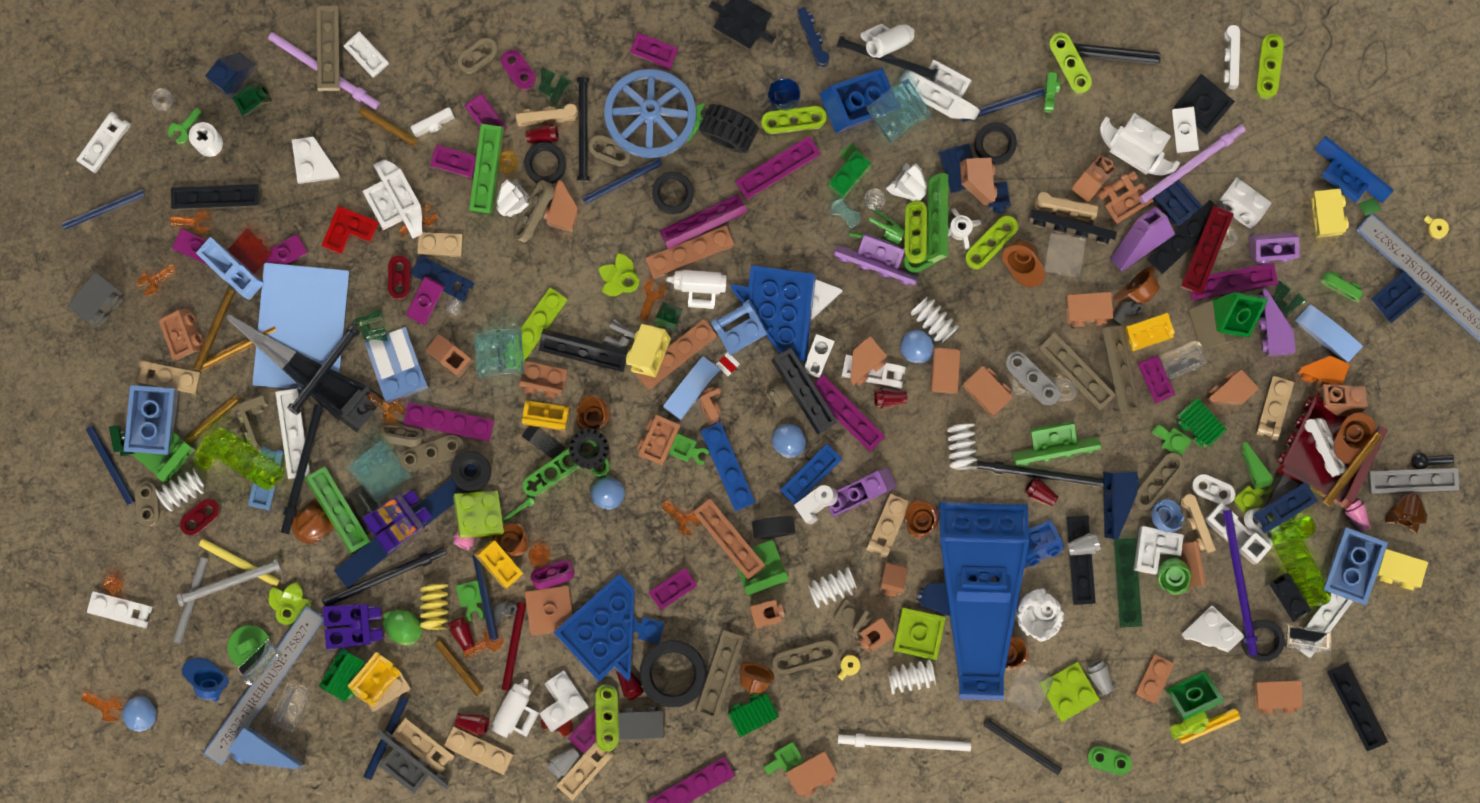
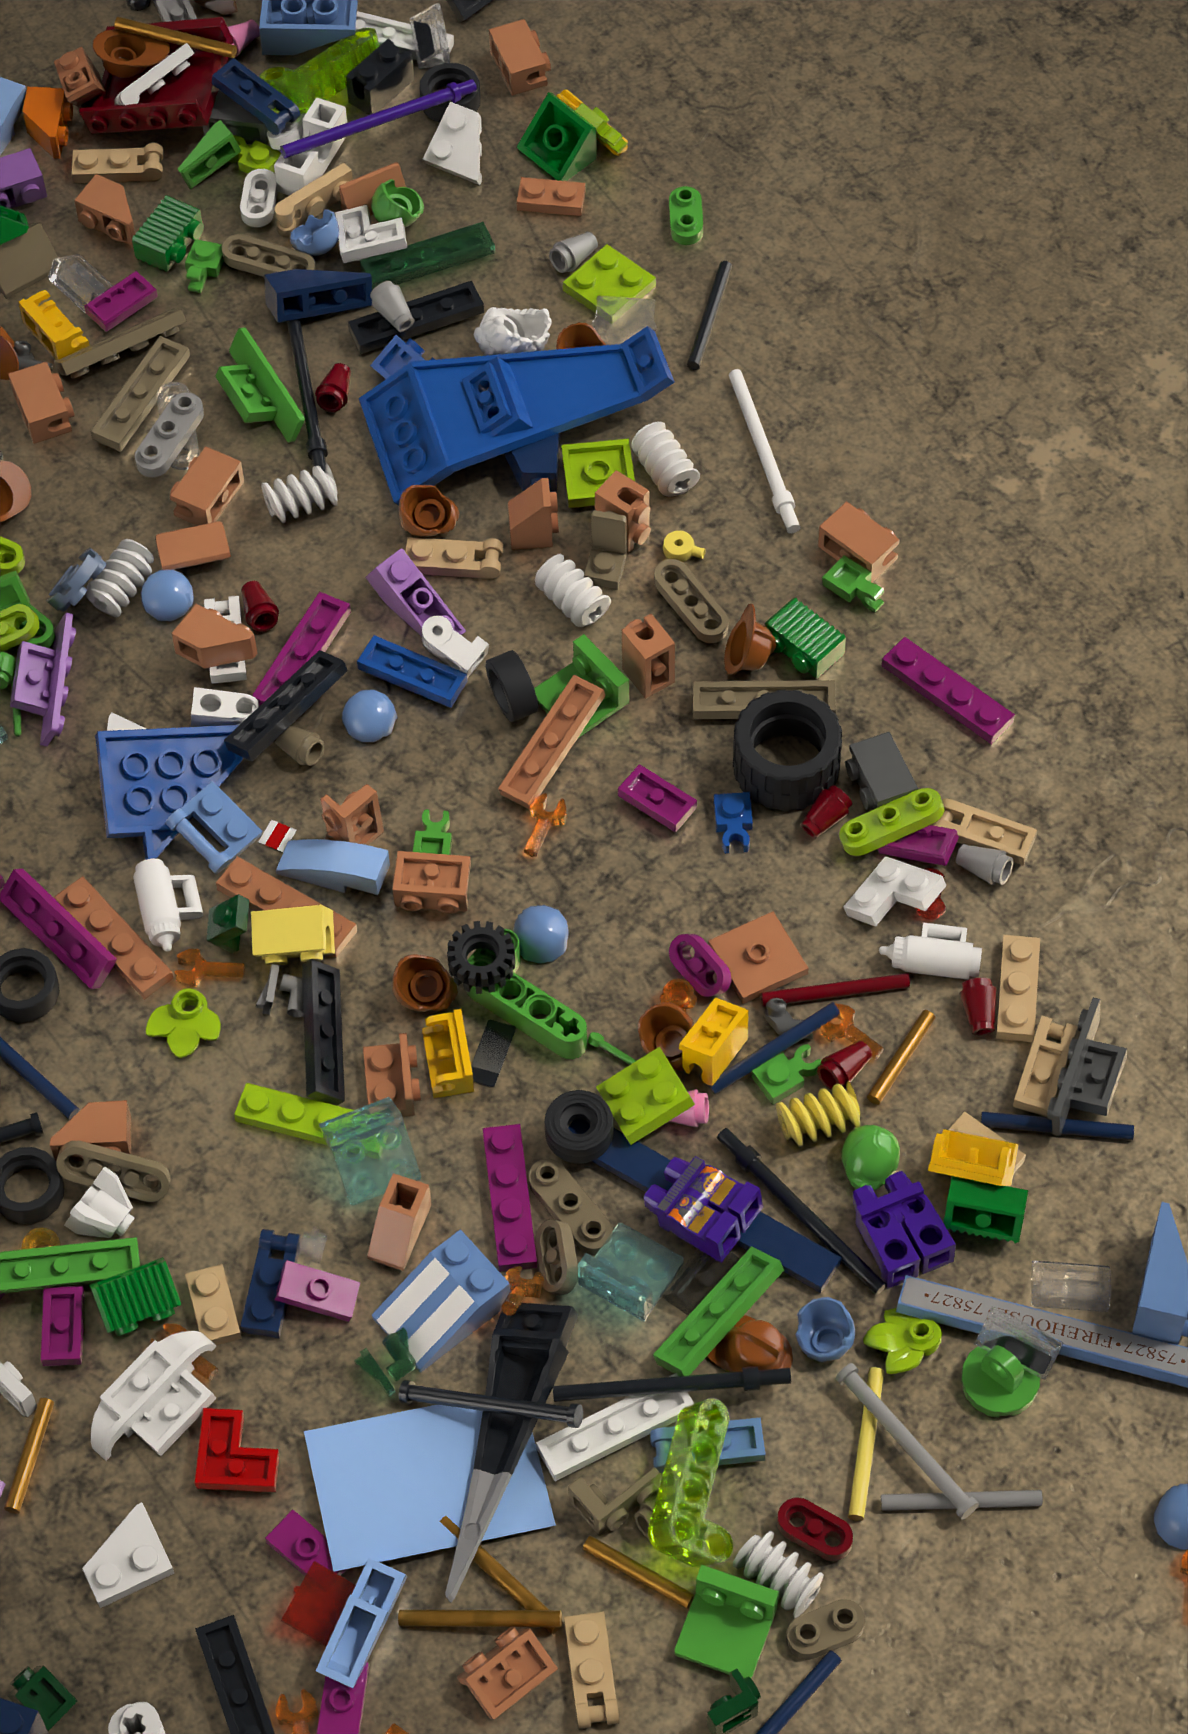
camera: 105 degrees left, 25 degrees down
white plate [87,591,153,628] -> none
clear orange plate [101,576,122,597] -> none
medium blue slope [124,385,179,455] -> none
blue piece [182,658,229,702] -> none
dark red plate [388,255,411,300] -> none
blue wing [554,574,634,682] -> none
blue plate [700,422,755,512] -> none
none -> sand blue plate [46,548,107,612]
none -> green brick [89,1257,181,1335]
none -> medium blue hair [795,1297,855,1362]

